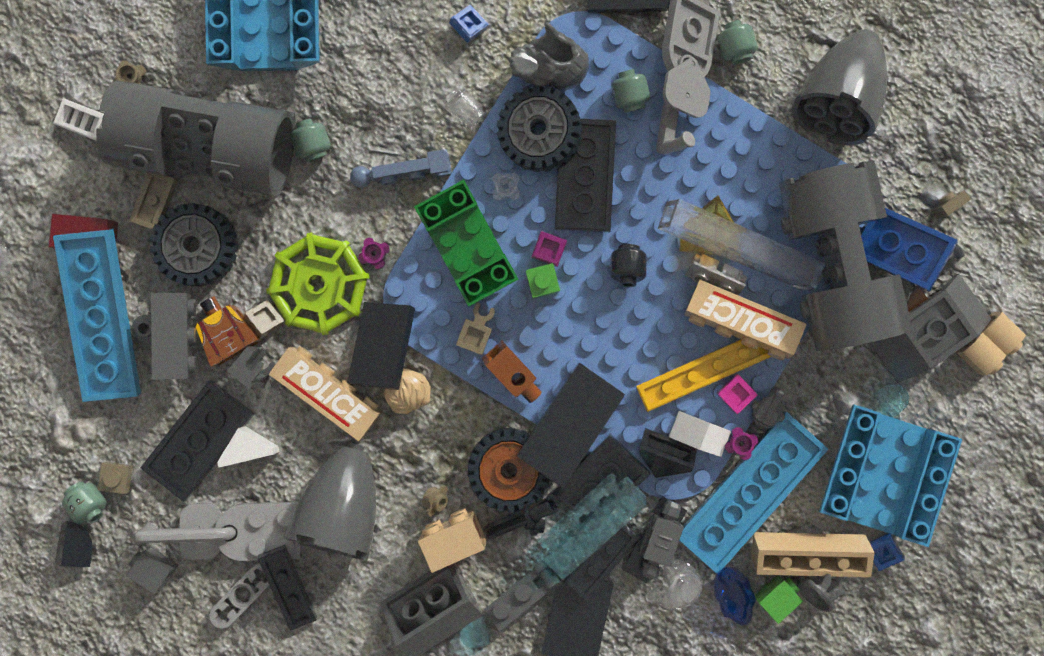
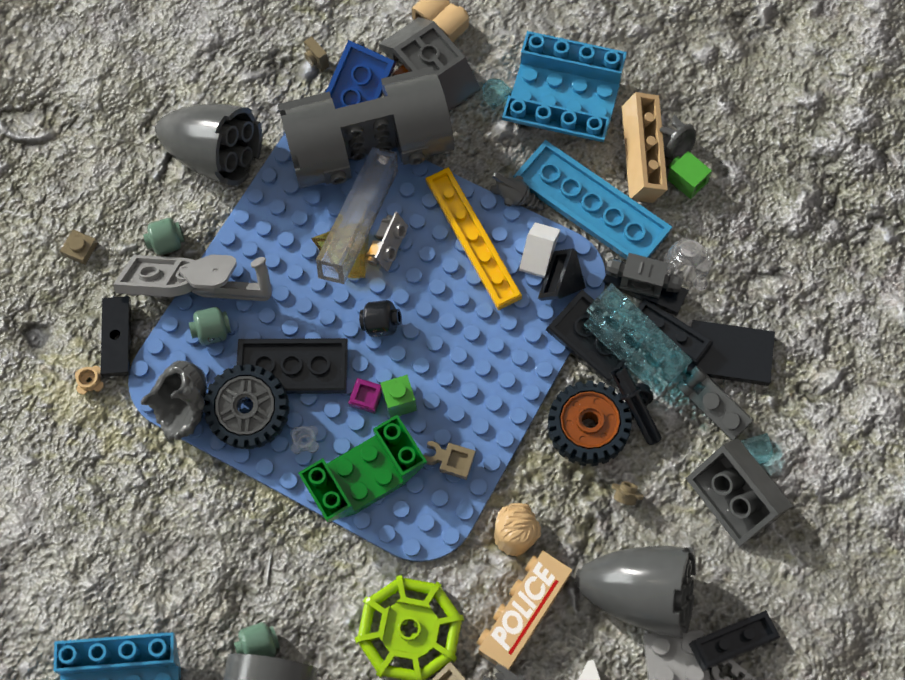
camera: 90 degrees left, 20 degrees down
black tile [347,302,415,390] -> none
sand blue plate [350,149,452,188] -> none
magenta plate [358,238,390,269] -> none
tan piece [418,508,487,573] -> none
clear brick [445,88,487,130] -> none
tile [449,5,489,43] -> none
dark orange torso [481,340,542,403] -> none
black tile [516,363,625,488] -> none
tan brick [684,280,807,360] -> none
clear blue arm [713,567,756,626] -> none
dark pink plate [716,374,758,414] -> none
magenta plate [725,427,758,460] -> none
blue tile [869,533,905,571] -> none

